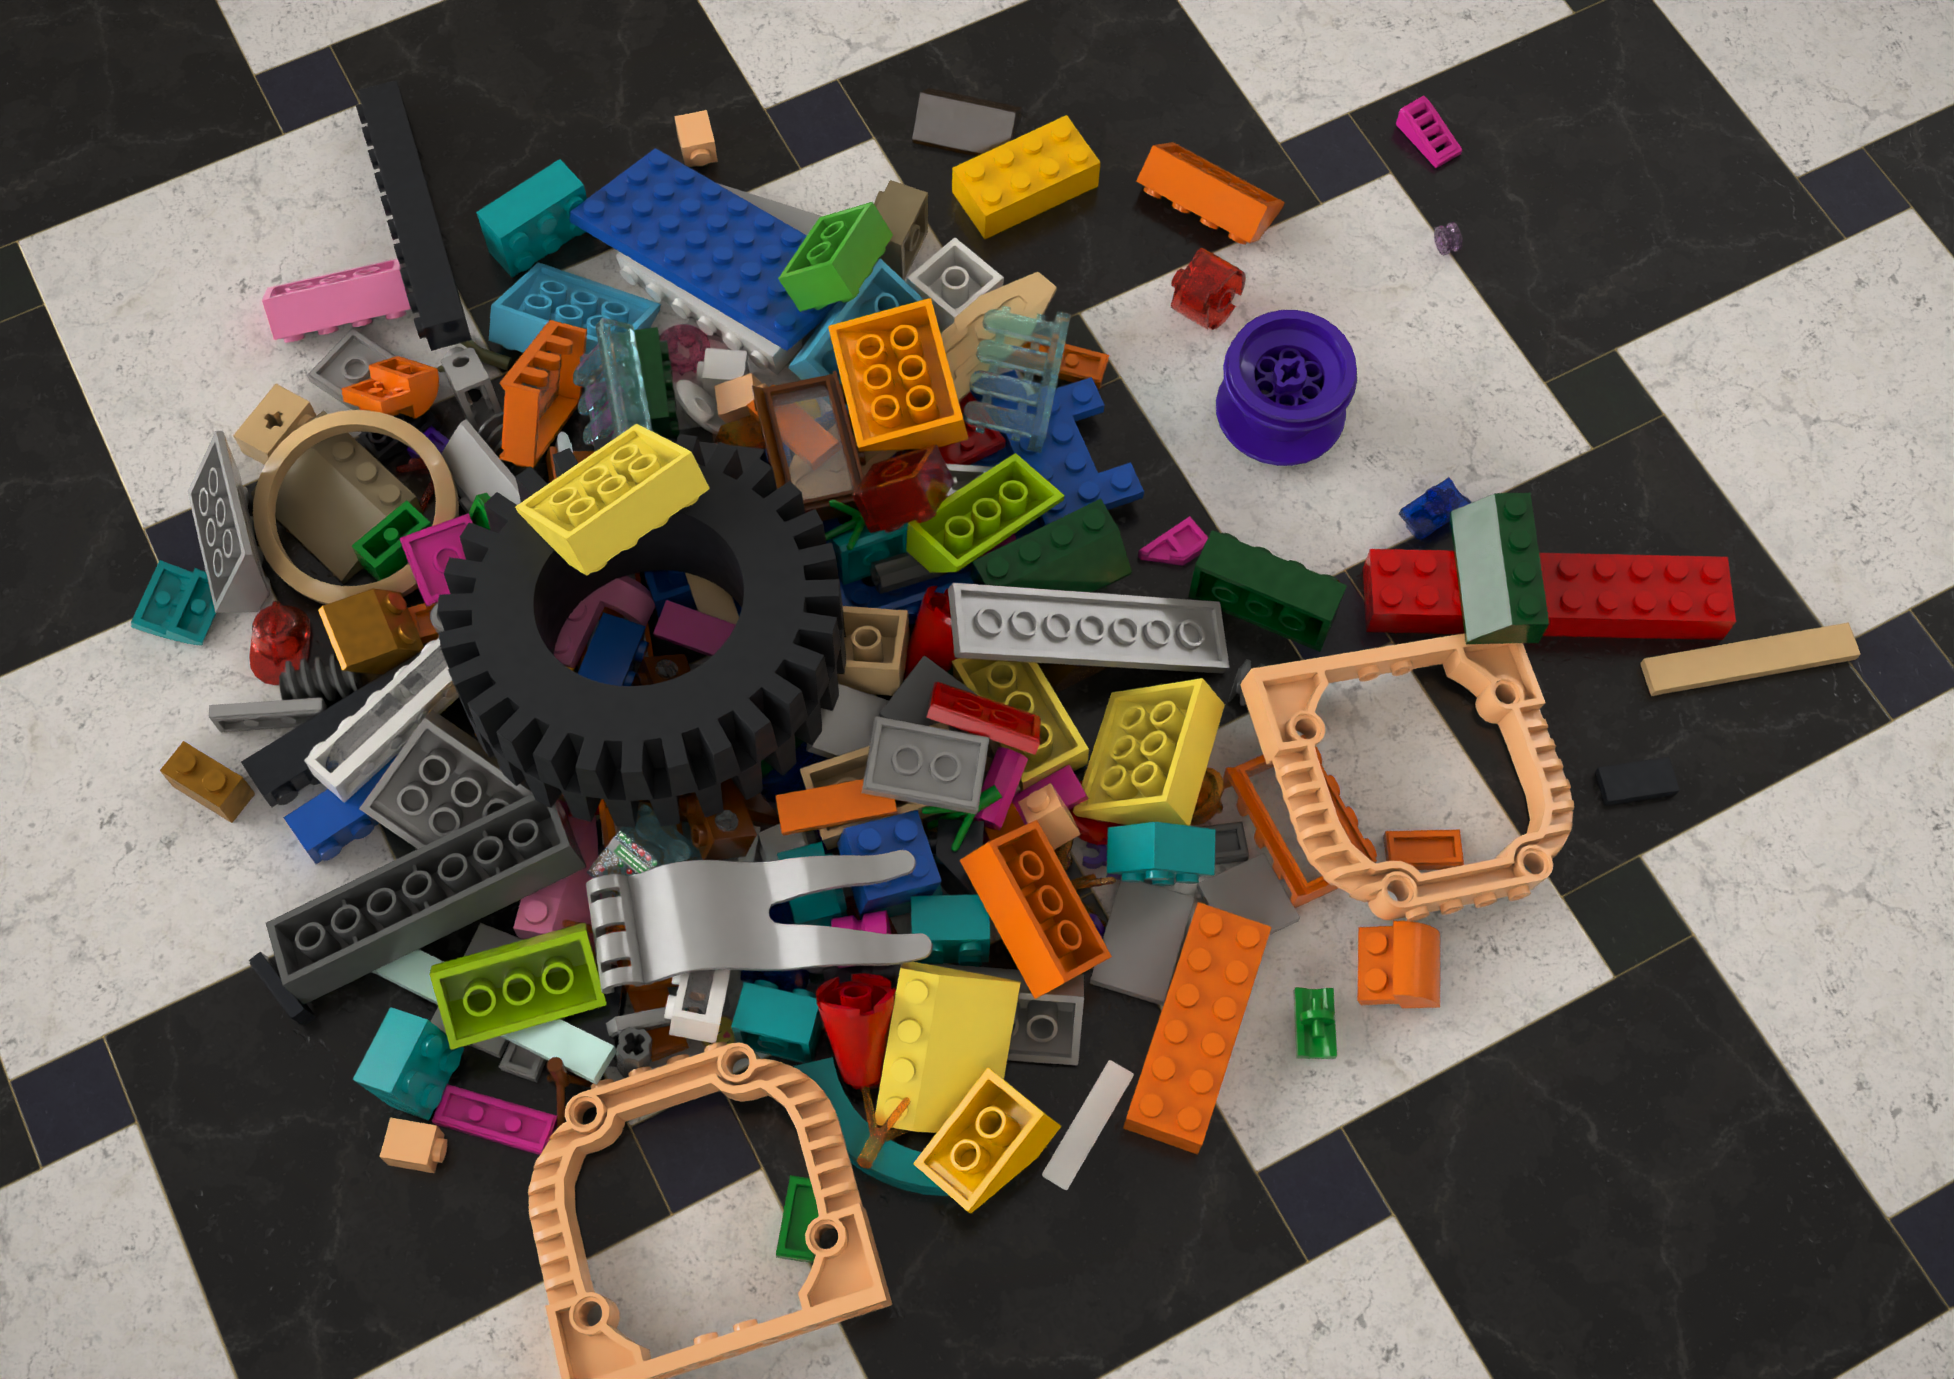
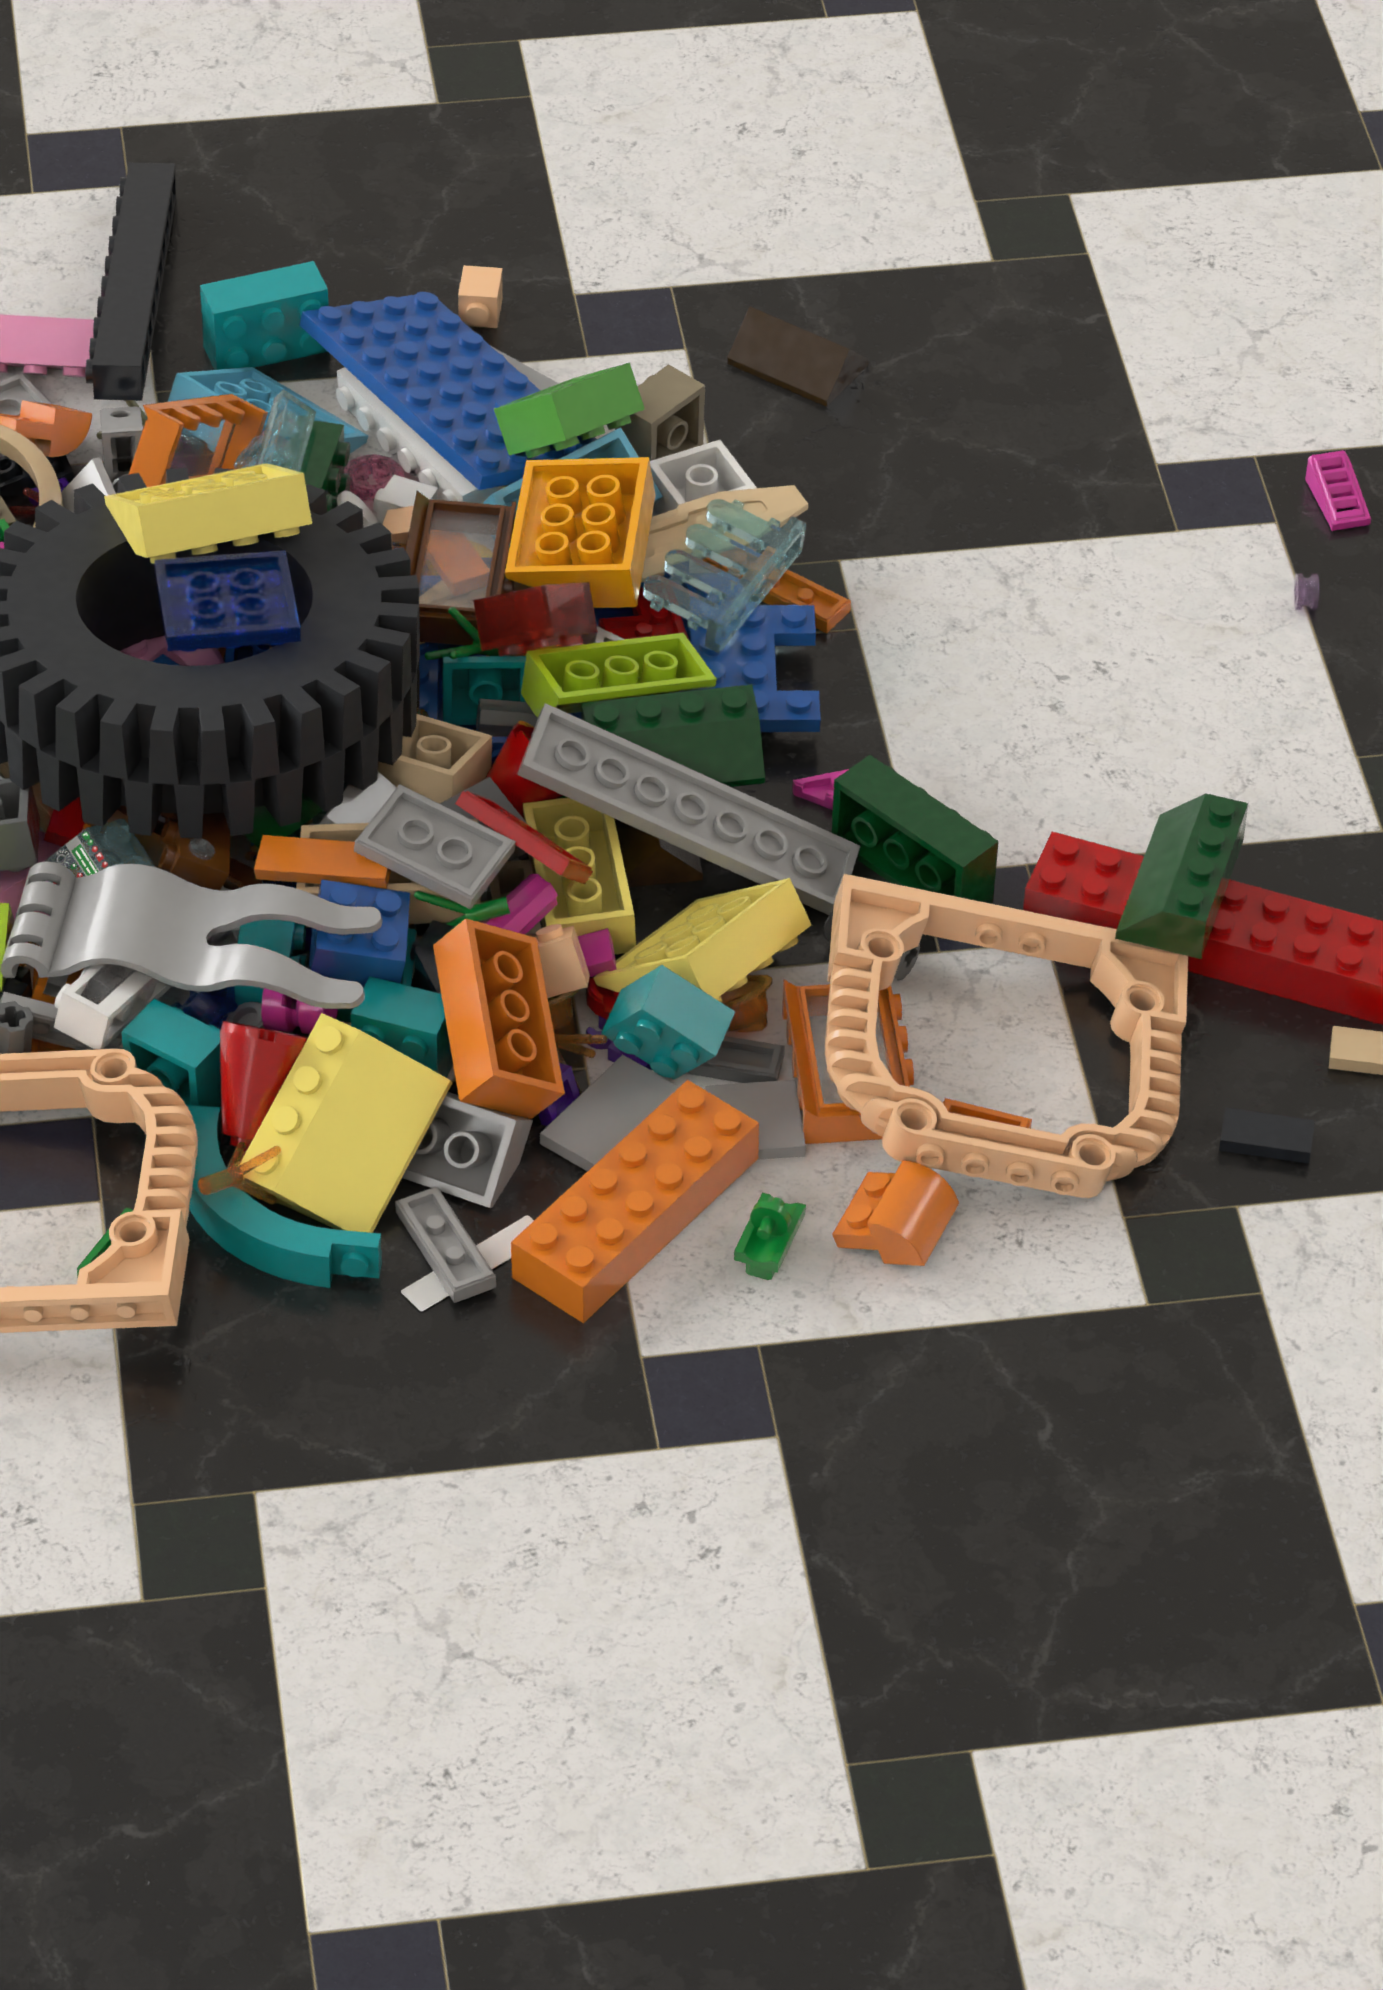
camera: 20 degrees right, 20 degrees down
yellow slope [913,1068,1061,1213] -> none
yellow brick [952,115,1101,239] -> none
orange slope [1136,142,1285,245] -> none
clear red brick [1171,248,1246,330] -> none
dark purple wheel [1216,310,1358,466] -> none
clear blue hips [1399,477,1472,540] -> none
none -> clear blue plate [155,550,301,652]
none -> light grey tile [395,1186,496,1303]

